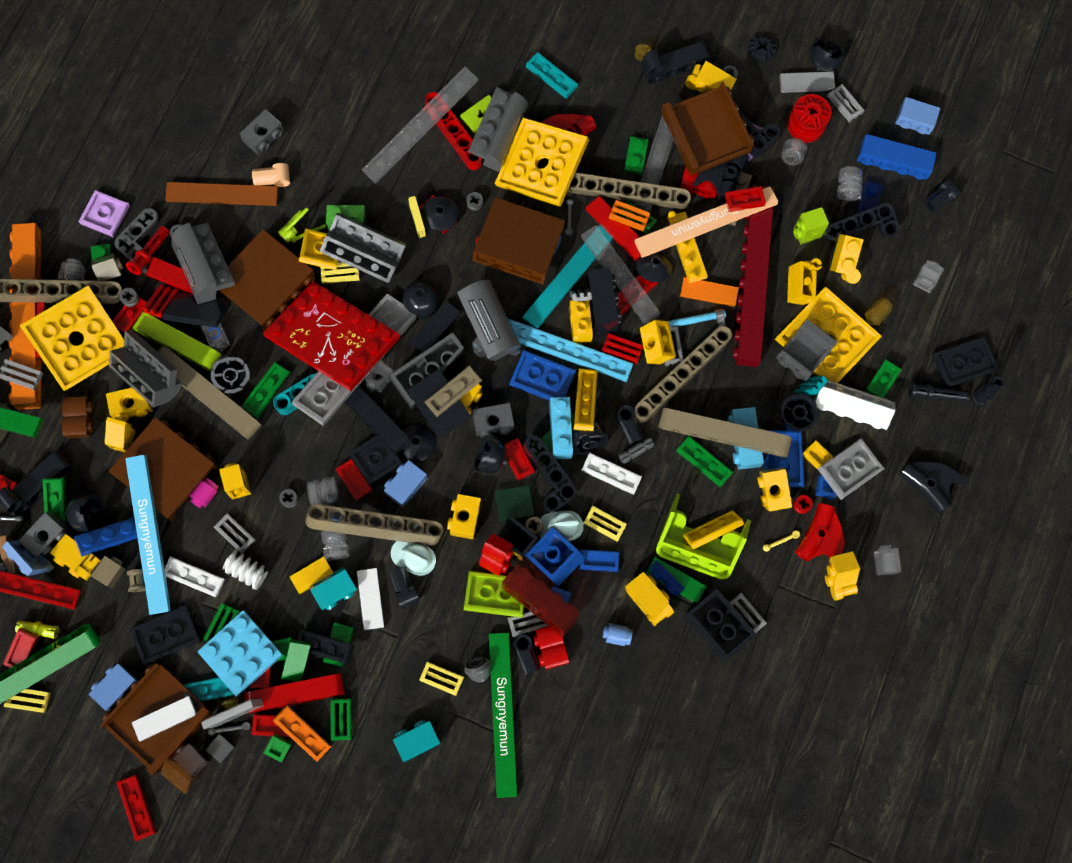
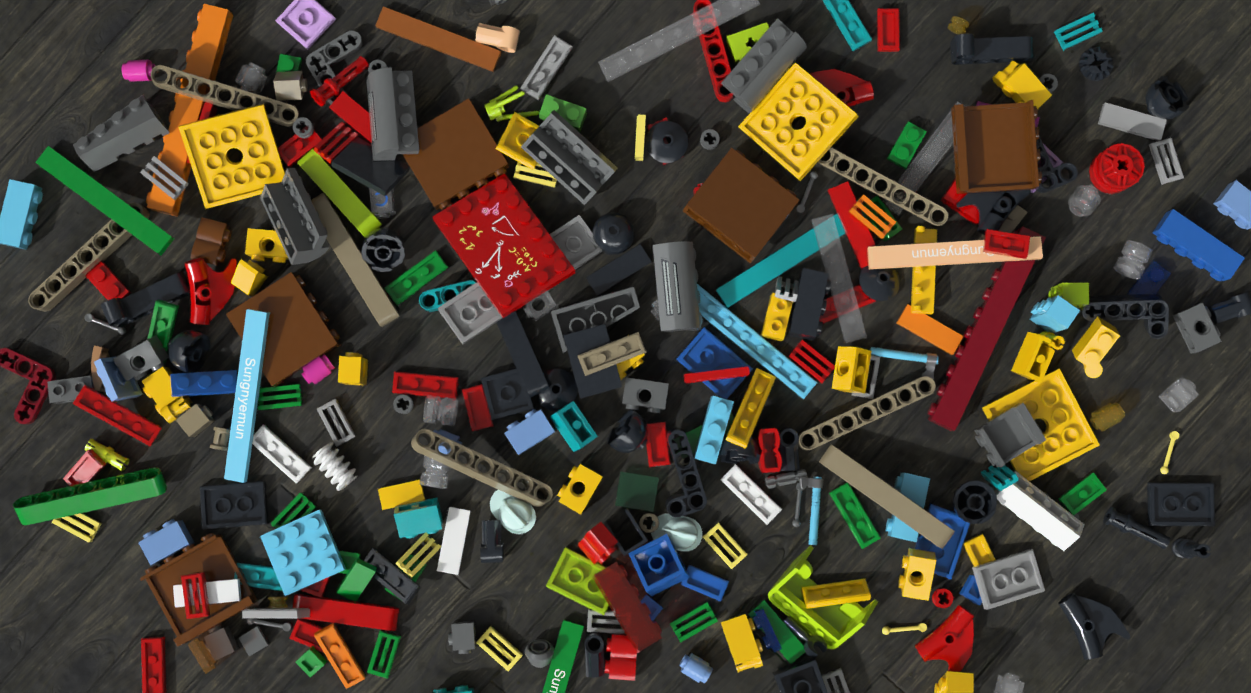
camera: 25 degrees right, 10 degrees up
none -> red tile [181,572,210,619]
none -> red pin [185,258,237,325]
none -> green tile [258,384,303,410]
none -> red tile [392,372,459,399]
none -> light yellow tile [396,533,441,579]
none -> dark grey brick [448,621,477,654]
none -> light grey tile [521,35,573,100]
none -> teal brick [550,401,598,452]
none -> green tile [670,602,718,643]
none -> red tile [684,366,750,384]
none -> red brick [756,428,782,473]
none -> black piece [784,616,827,659]
none -> dark grey hinge [792,482,804,527]
none -> medium azure piece [800,476,823,545]
none -> red tile [877,8,900,52]
none -> medium azure brick [1030,296,1080,333]
none -> teal tile [1054,12,1103,51]
none -> light yellow hinge [1160,431,1179,474]
none -> dark grey brick [1172,303,1222,354]

